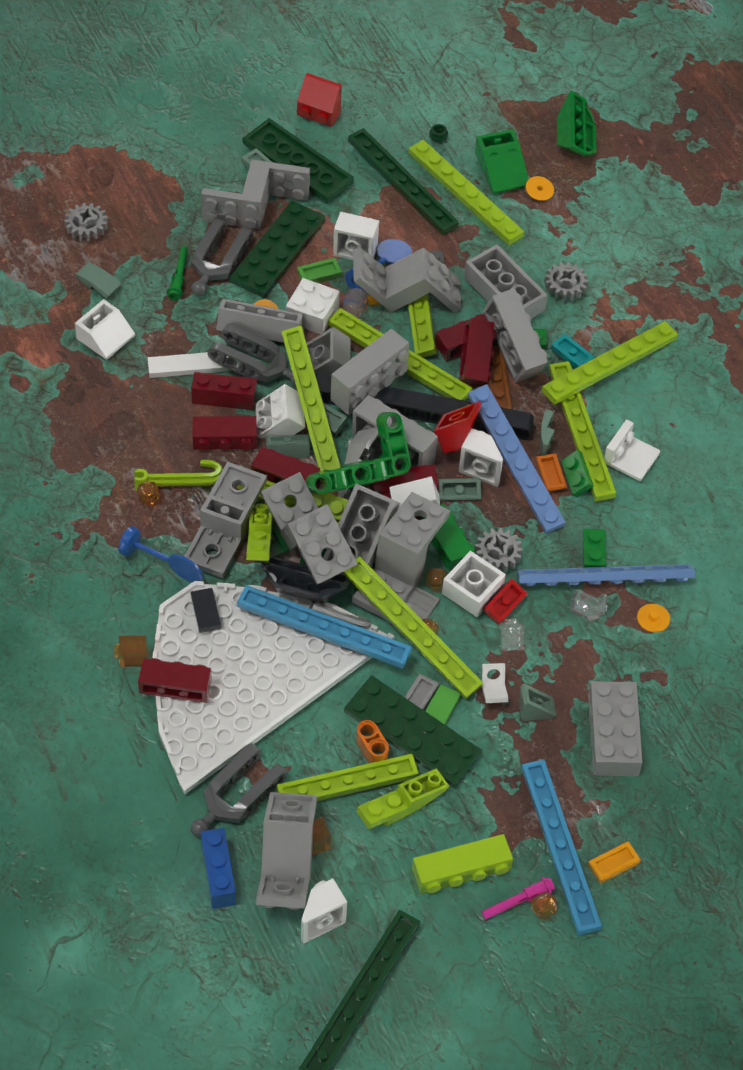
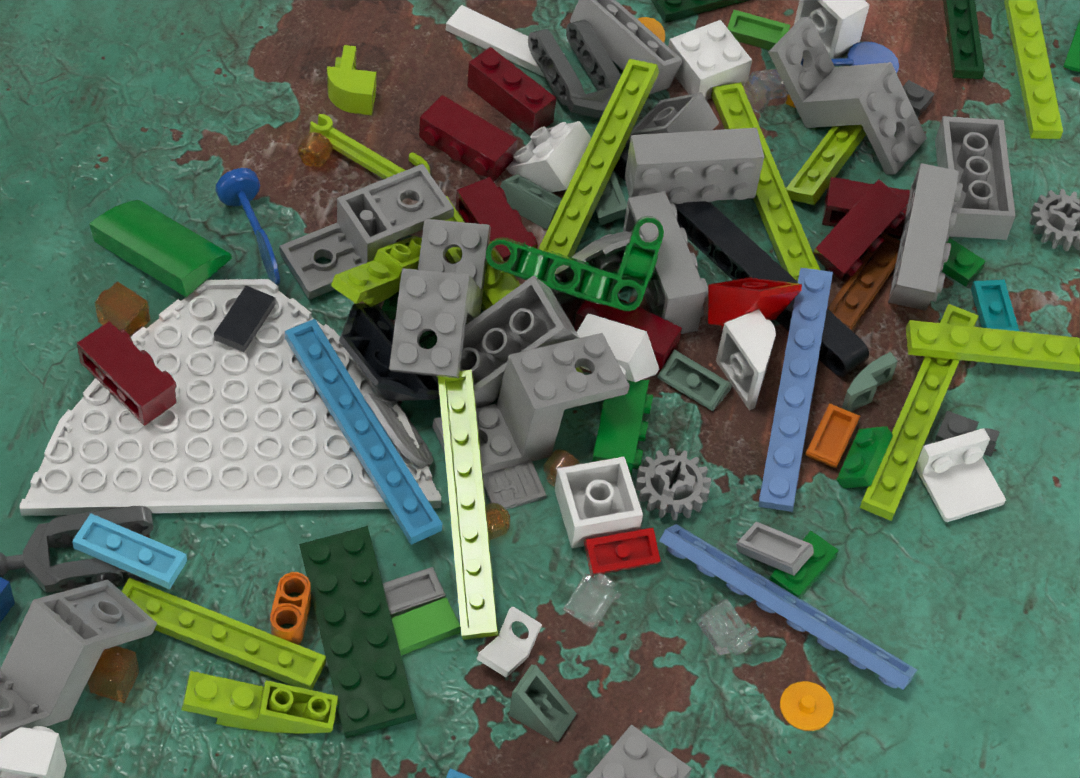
camera: 35 degrees right, 0 degrees up
none -> medium azure plate [72,513,187,590]
none -> green slope [89,200,232,298]
none -> lime brick [327,45,376,115]
none -> light grey tile [736,522,814,576]
none -> dark grey plate [935,411,1000,457]

